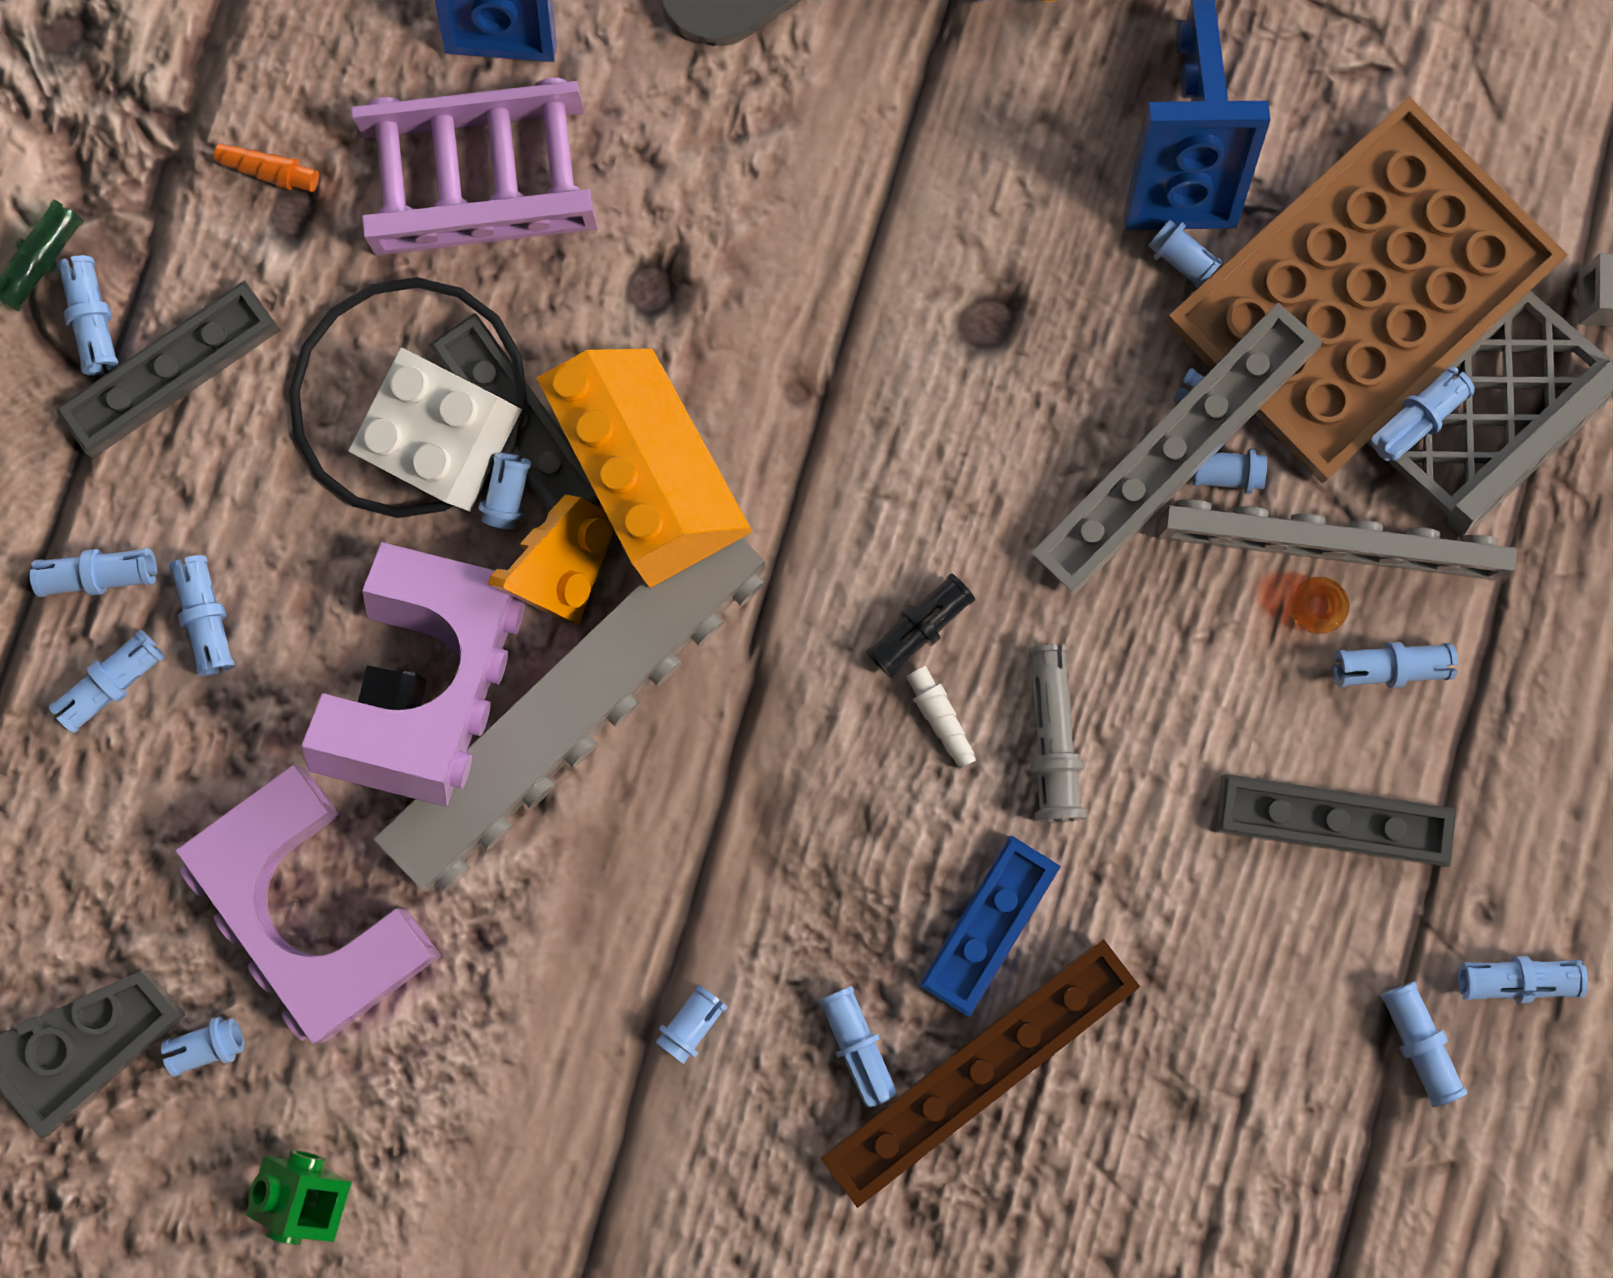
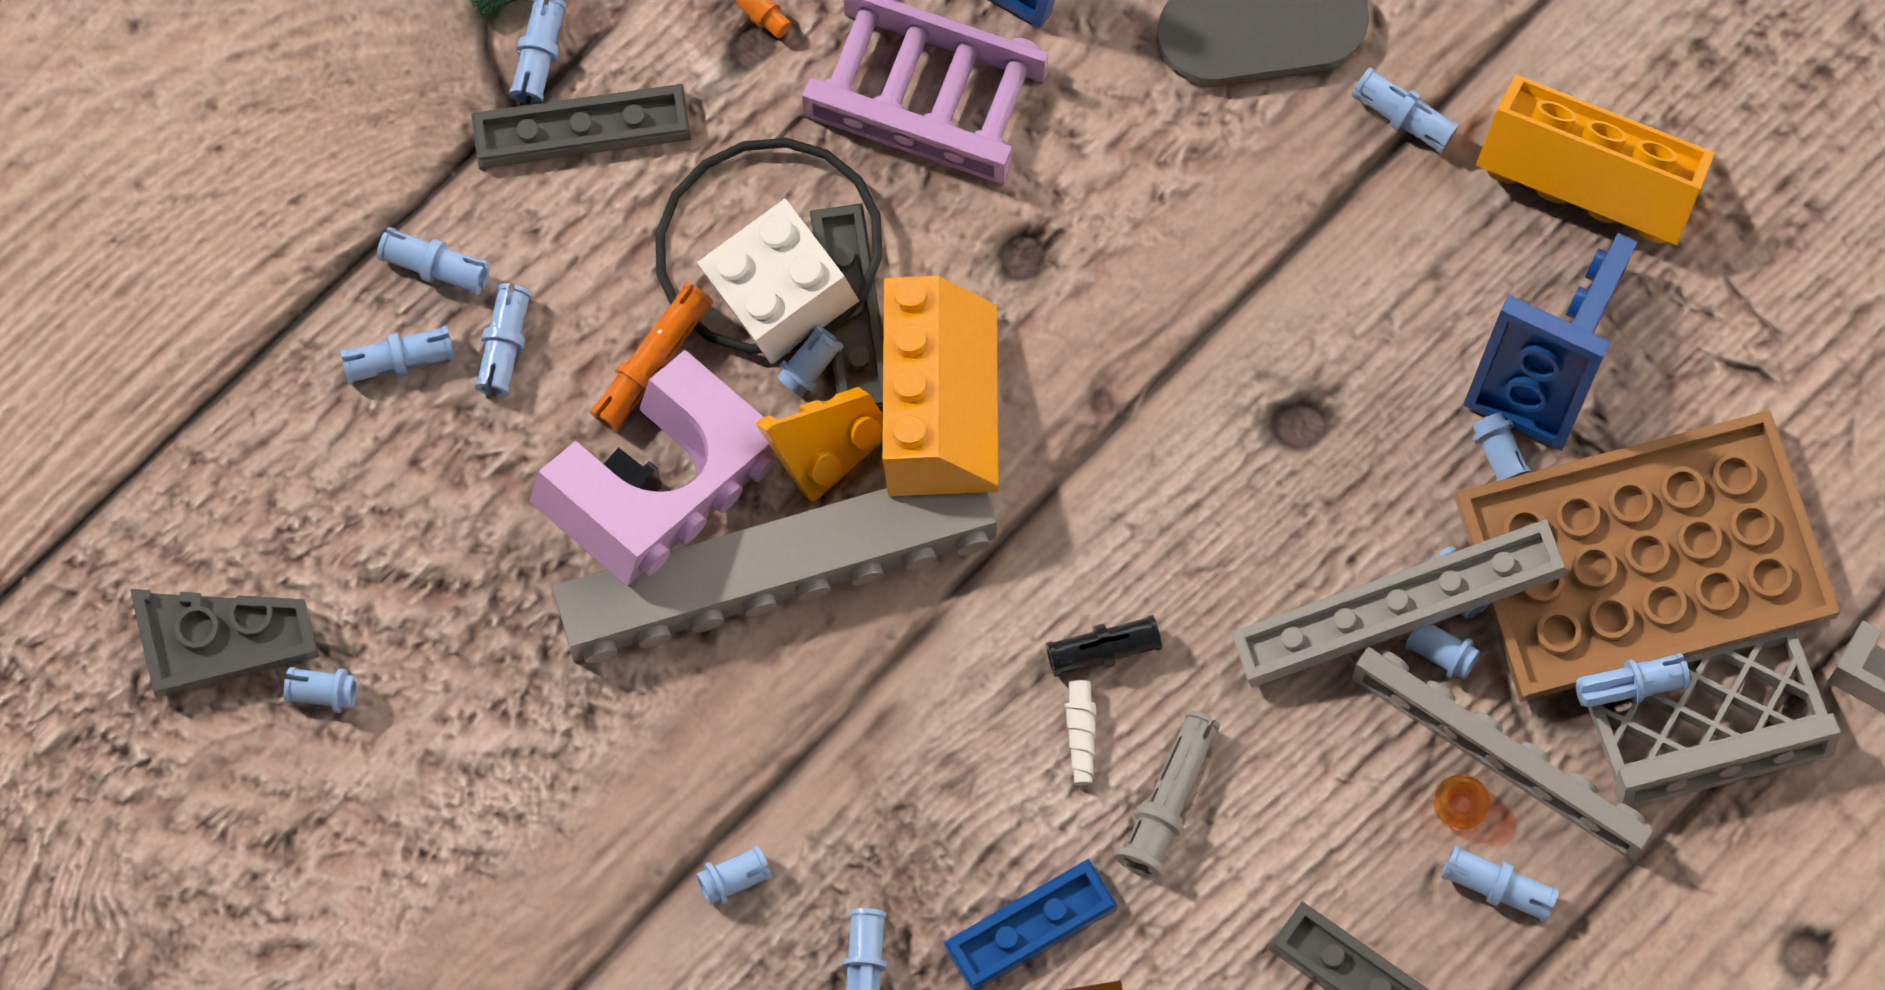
camera: 30 degrees right, 10 degrees down
lavender arch [176,765,441,1045] -> none
green brick [246,1150,352,1245] -> none
none -> orange pin [589,282,714,432]

